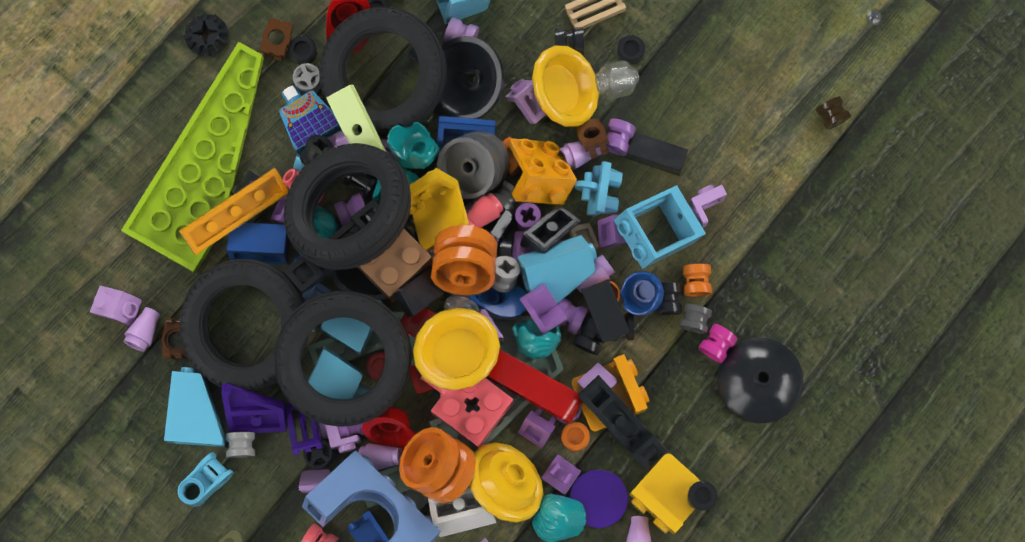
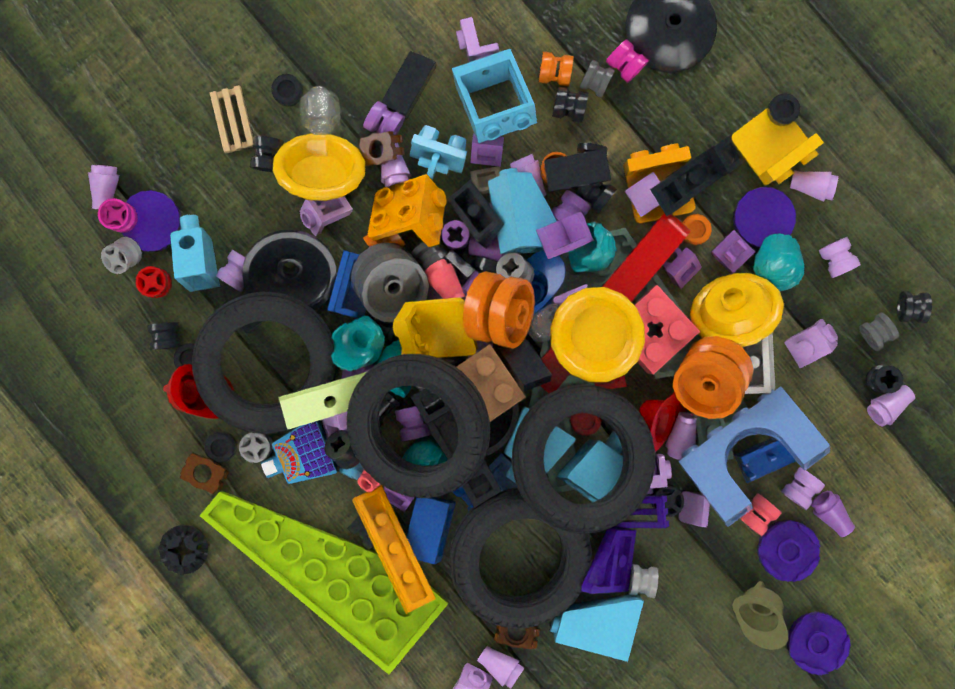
camera: 80 degrees left, 10 degrees up
medium azure piece [178,452,234,507] -> none
blue hair [620,271,664,316] -> none

